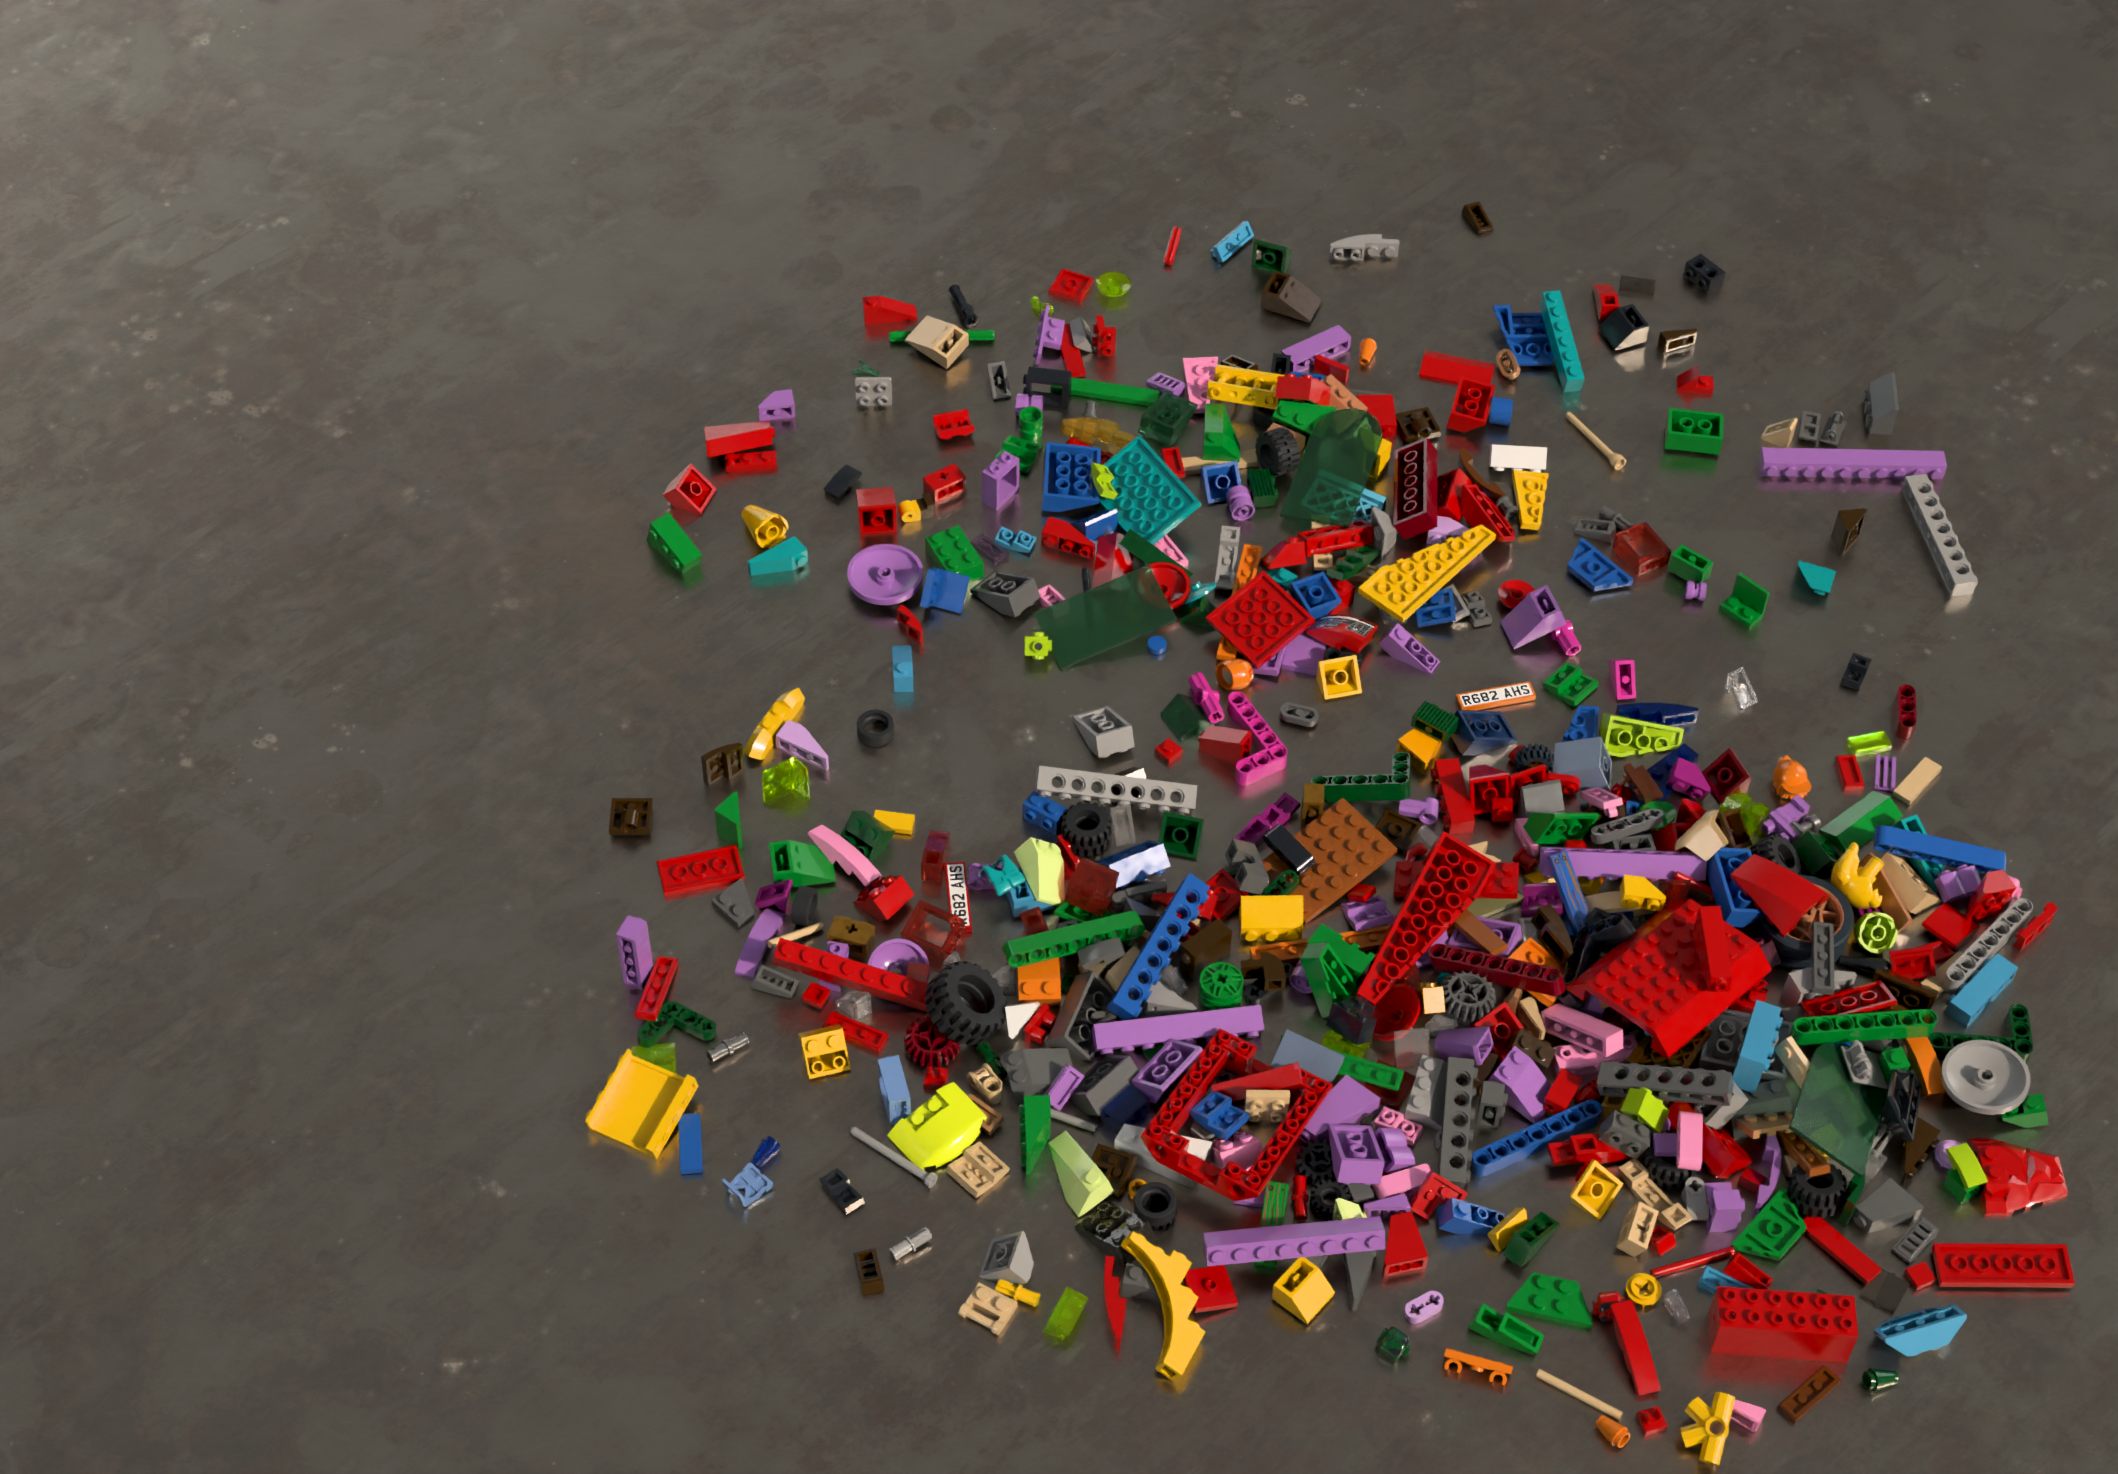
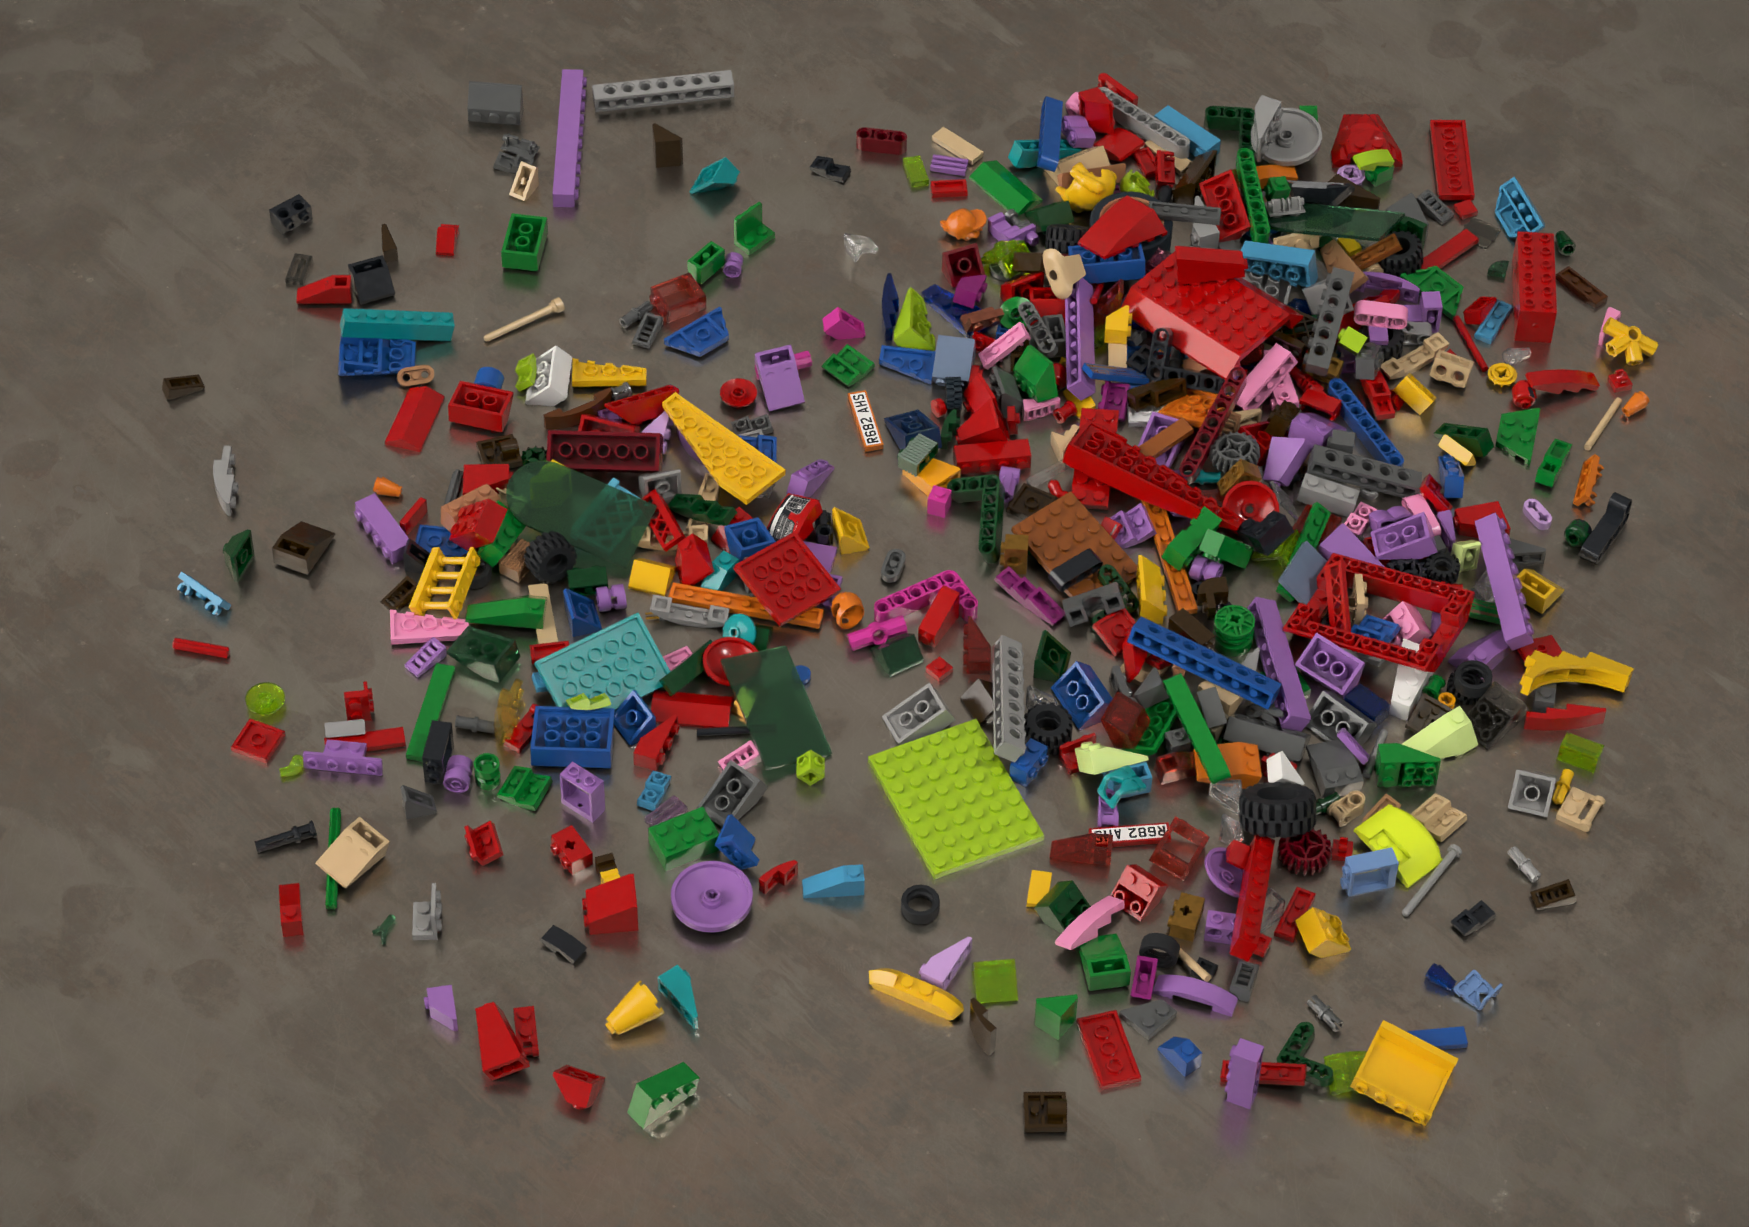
camera: 90 degrees left, 0 degrees up
none -> lime slope [515,354,537,392]
none -> yellow slope [628,558,677,596]
none -> lime plate [868,719,1044,880]
none -> dark pink brick [927,485,952,518]
none -> dark green slope [940,409,960,450]
none -> clear red slope [963,616,991,674]
none -> blue slope [1158,1037,1203,1077]
none -> light grey slope [1254,95,1283,162]
none -> green bush [1422,674,1446,700]
none -> medium lavender wedge [1448,629,1512,679]
none -> black beam [1579,492,1632,564]

